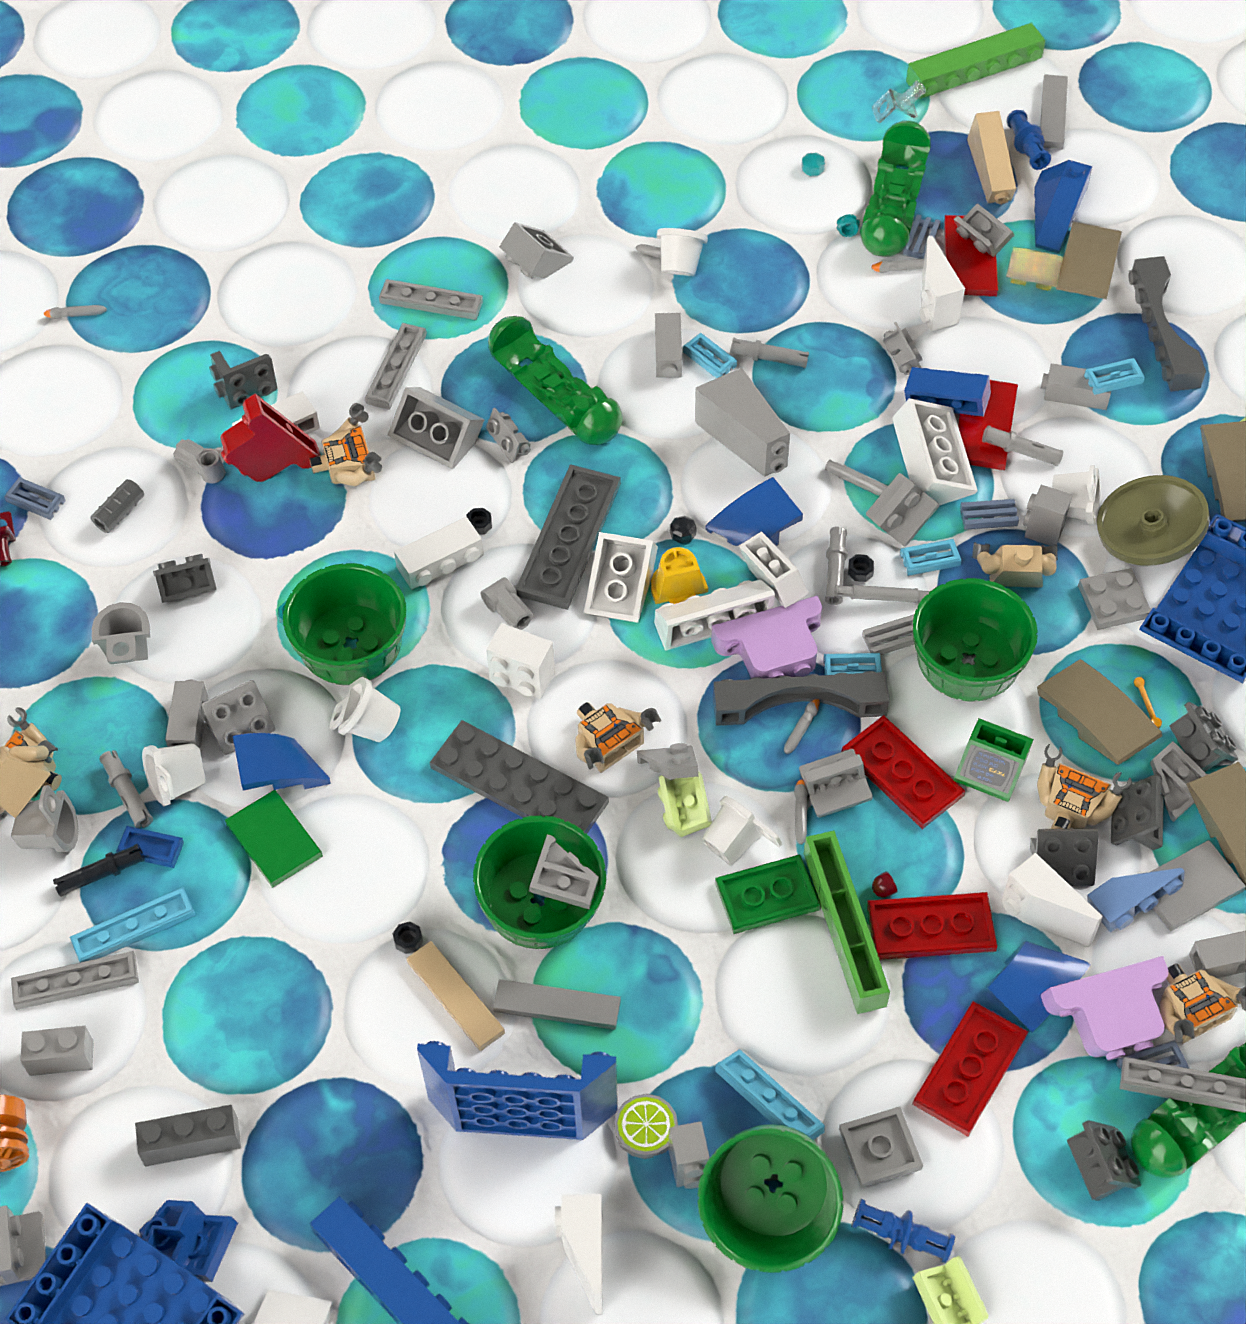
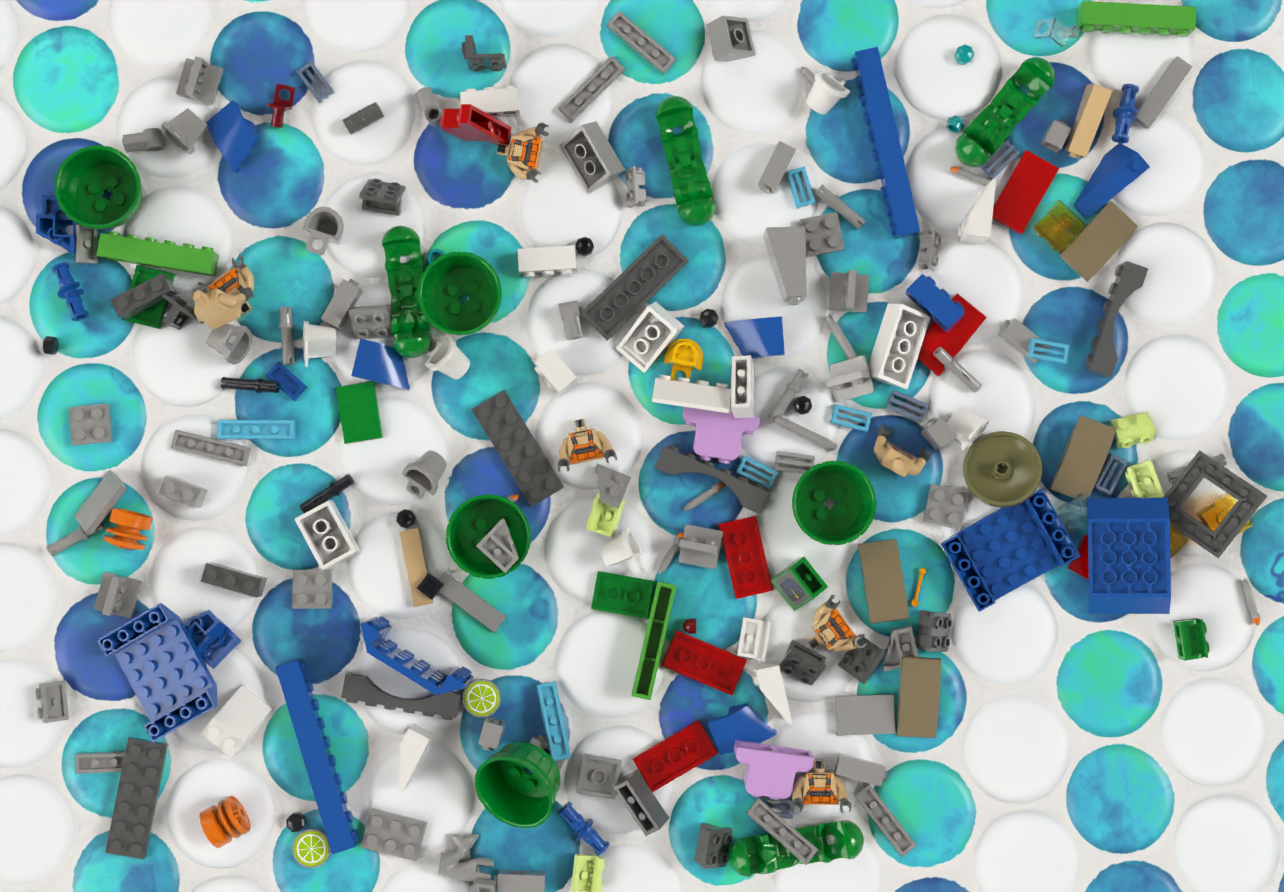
camera: 20 degrees right, 30 degrees up
light grey bracket [954,203,1015,257] -> none
medium blue slope [1087,868,1185,933] -> none
none -> light grey plate [292,570,333,609]
none -> white brick [295,500,360,570]
none -> black pin [300,474,355,513]
none -> dark grey arch [341,673,462,720]
none -> green piece [382,226,431,358]
none -> light grey container [402,450,446,499]
none -> black tile [417,572,444,600]
none -> dark grey brick [613,770,669,836]
none -> white plate [737,617,771,660]
none -> light grey plate [799,212,844,258]
none -> light grey bracket [828,270,869,313]
none -> blue brick [851,47,920,239]
none -> light grey brick [1040,120,1071,153]

